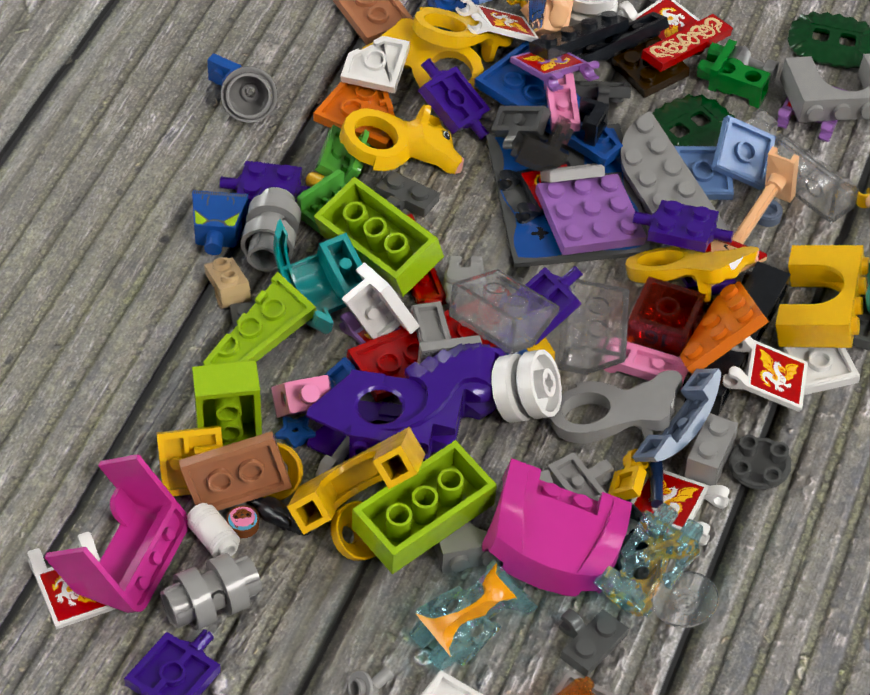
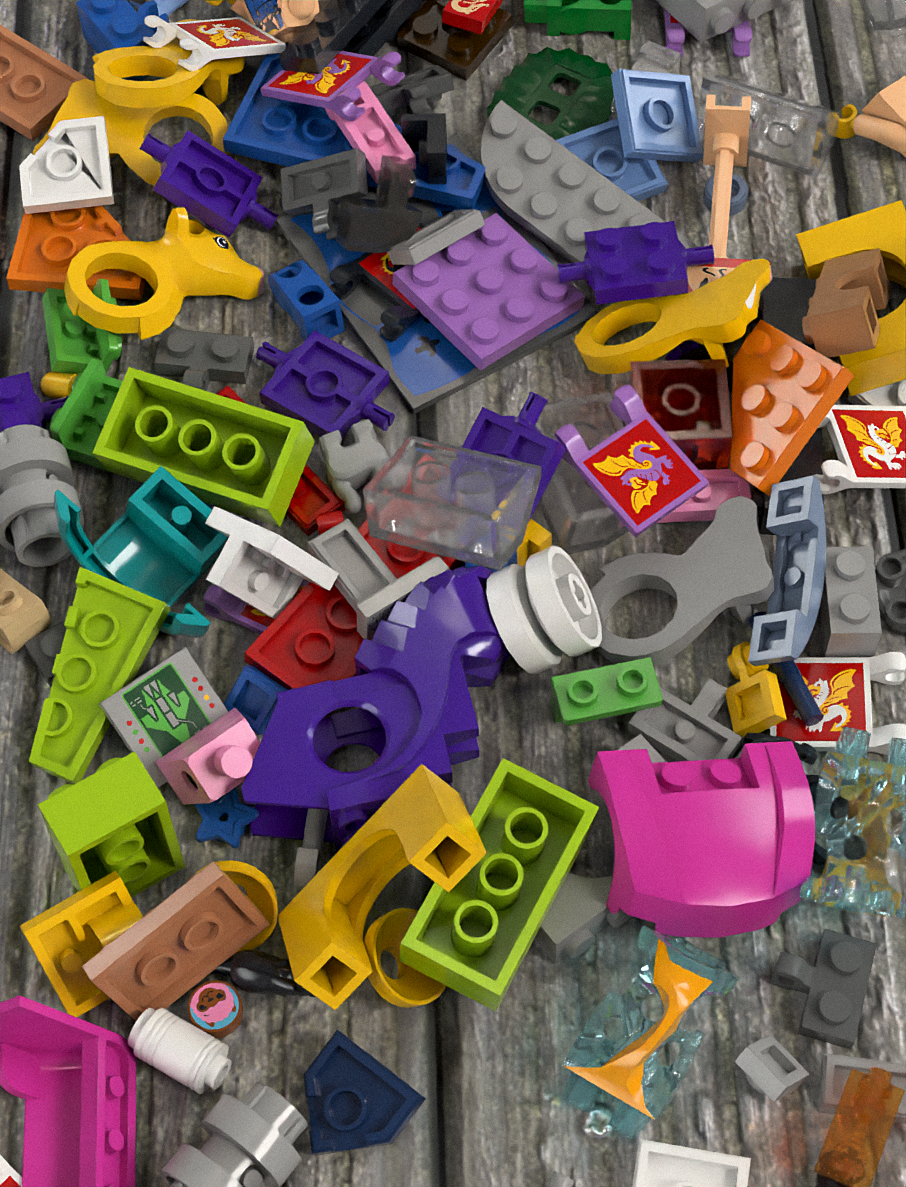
camera: 20 degrees left, 10 degrees up
none -> tile [99,647,228,788]
none -> dark purple plate [256,330,395,438]
none -> blue leg [268,259,345,341]
none -> dark blue plate [303,1030,426,1156]
none -> bright green bracket [550,657,663,725]
none -> flag [554,385,710,538]
none -> light grey plate [734,1034,810,1102]
none -> medium nougat arch [802,248,891,358]

